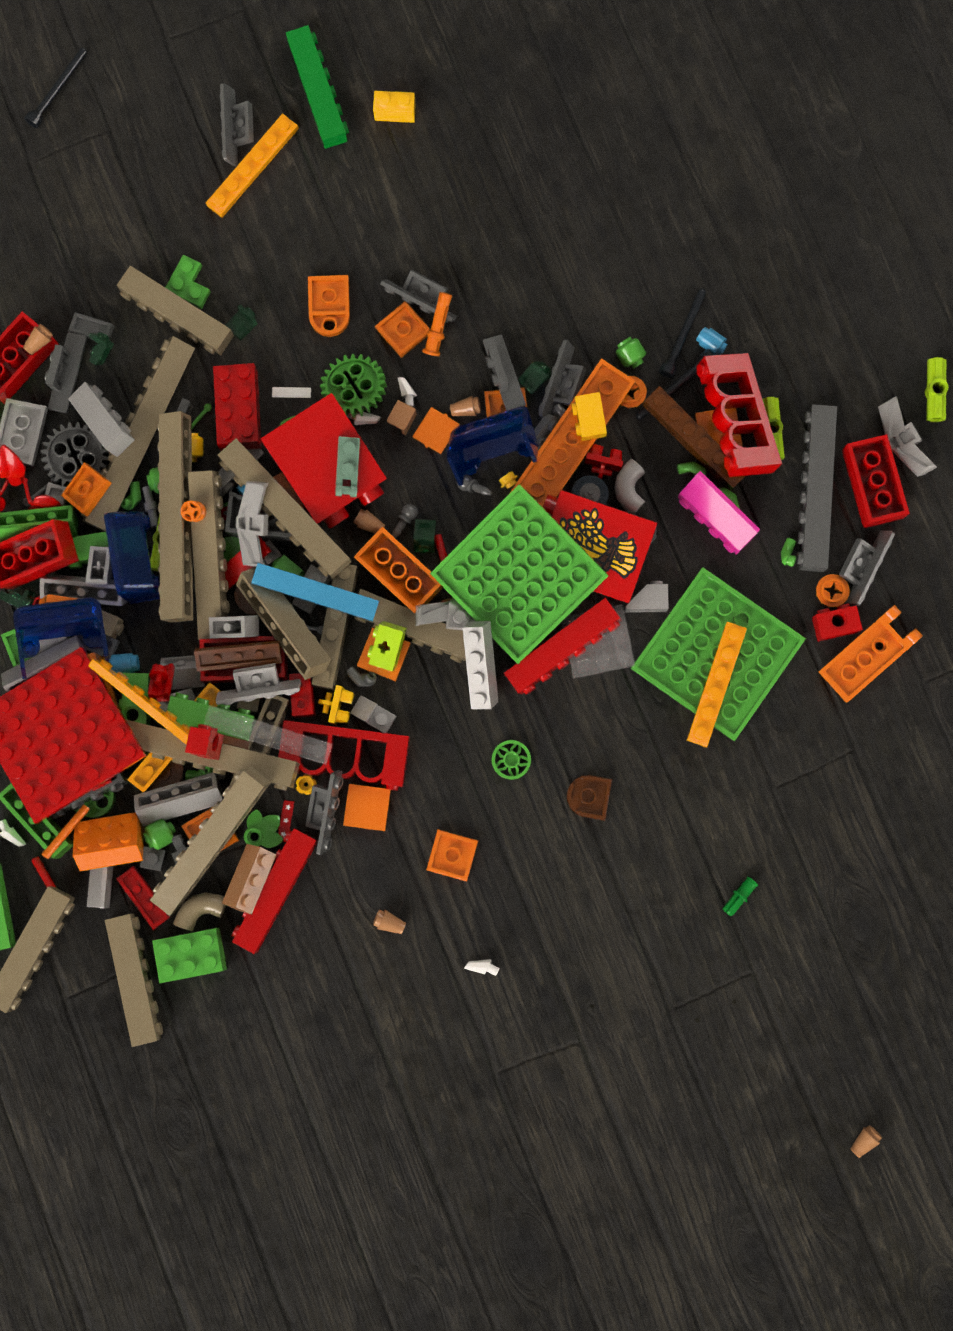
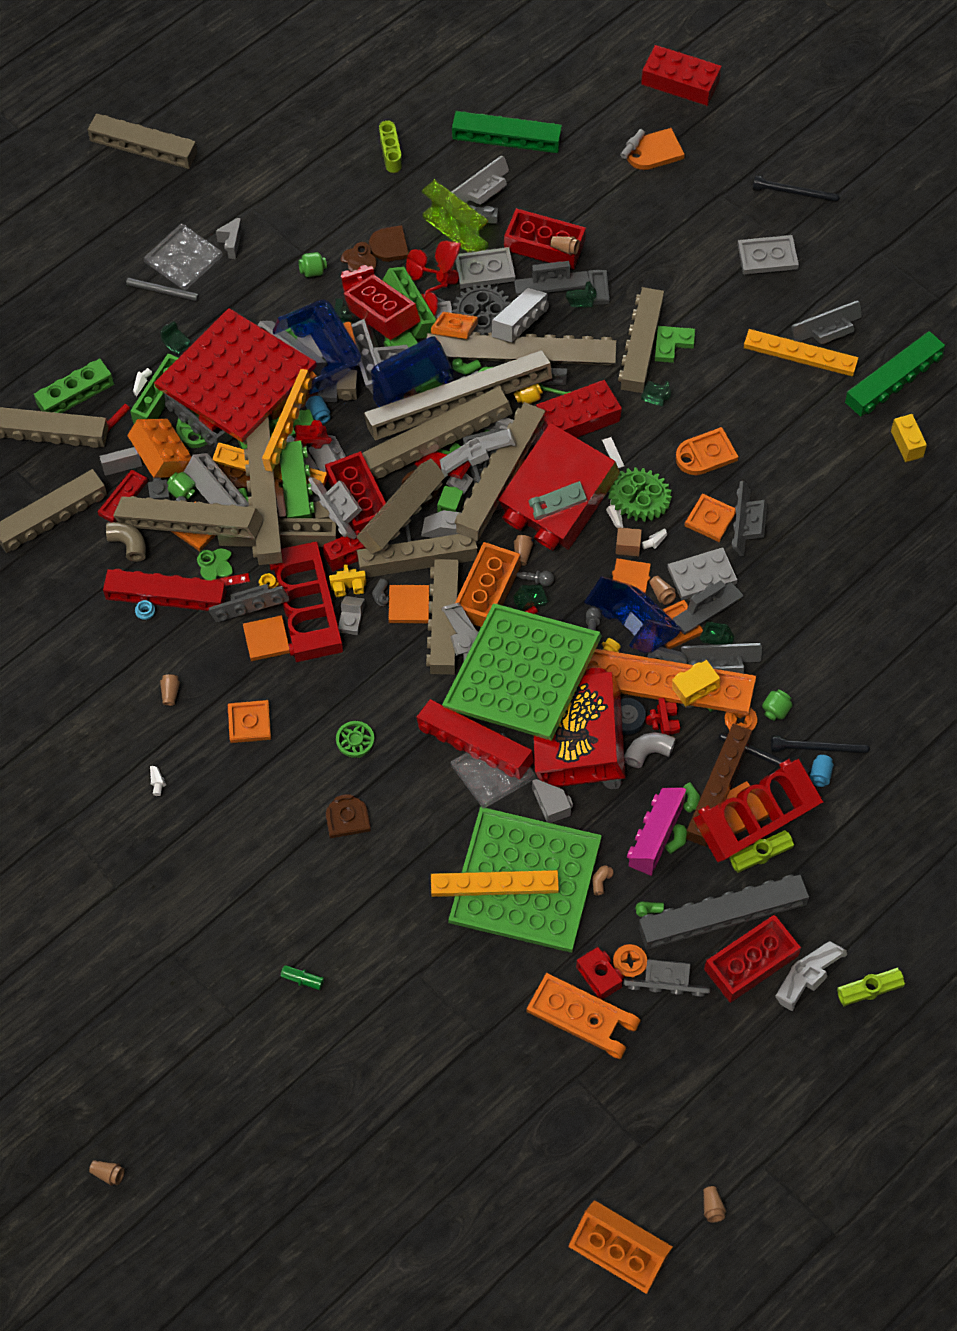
camera: 65 degrees right, 20 degrees down
orange bar [42,804,90,859] -> none
bright green brick [152,927,227,984] -> none
orange wheel [180,500,206,522] -> none
red brick [185,724,224,760] -> none
reddish brown plate [194,641,282,671] -> none
clear plate [204,705,333,765] -> none
light grey slope [209,615,259,639] -> none
medium nougat brick [222,844,276,915] -> none
dark azure tile [251,563,379,622] -> none
lime brick [367,621,407,671] -> none
orange pin [422,292,452,356] -> none
brick [462,621,499,709] -> none
none -> medium azure plate [135,600,155,620]
none -> medium nougat arm [592,865,613,895]
none -> light grey plate [667,548,737,601]
none -> light grey plate [737,235,799,274]

